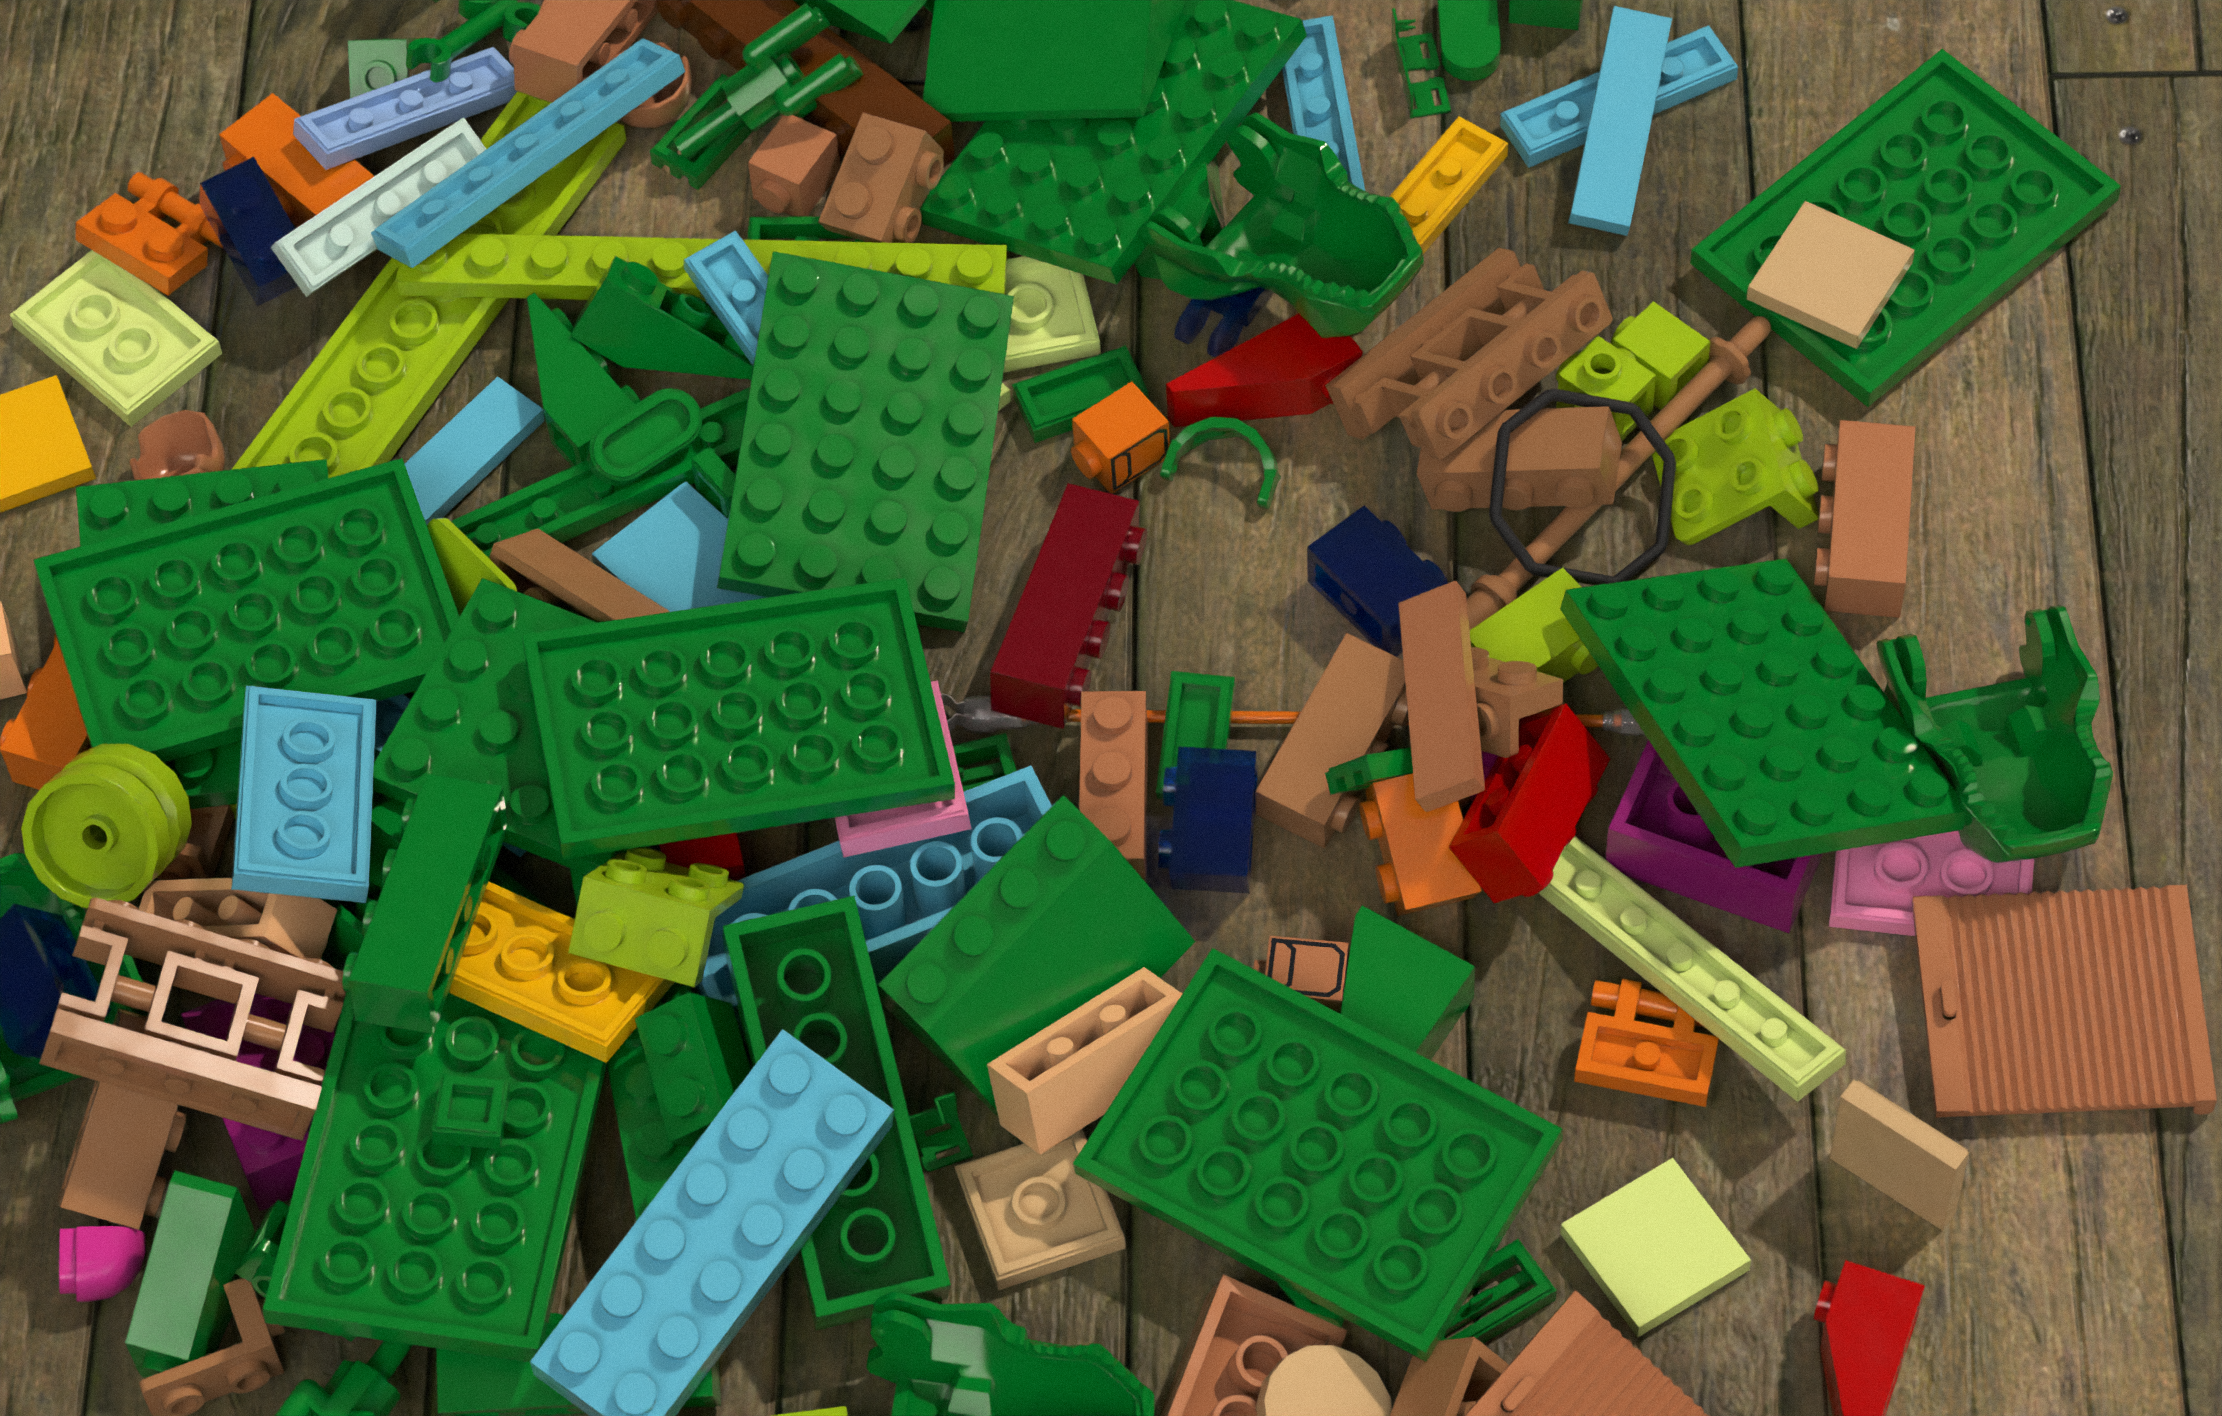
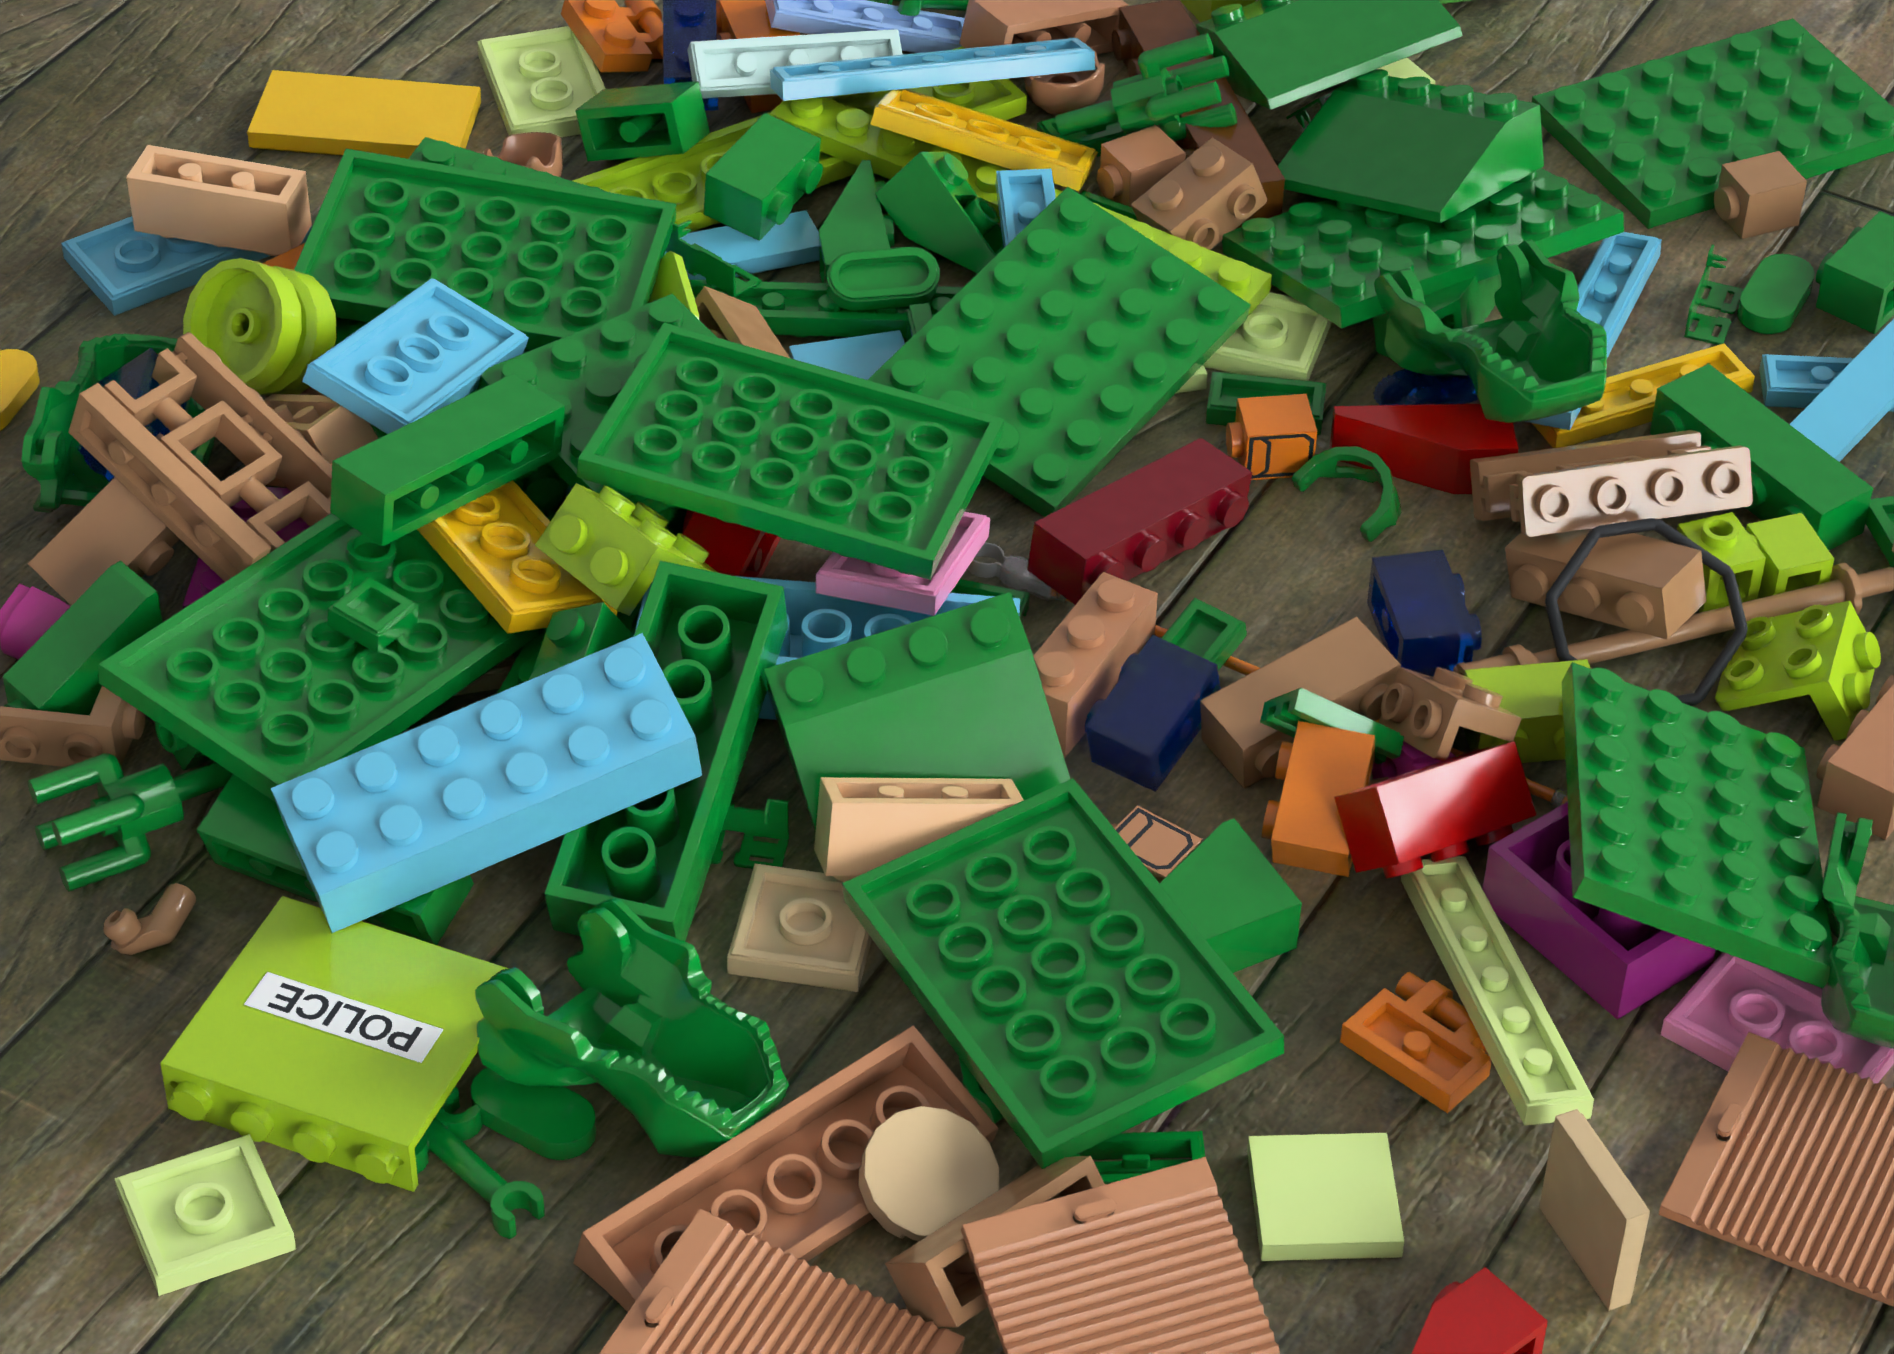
camera: 25 degrees right, 15 degrees down
nougat tile [1399,580,1485,812] -> none
none -> green brick [575,81,710,161]
none -> green piece [666,220,762,298]
none -> green brick [704,113,823,241]
none -> yellow tile [870,89,1098,191]
none -> green brick [1650,363,1873,550]

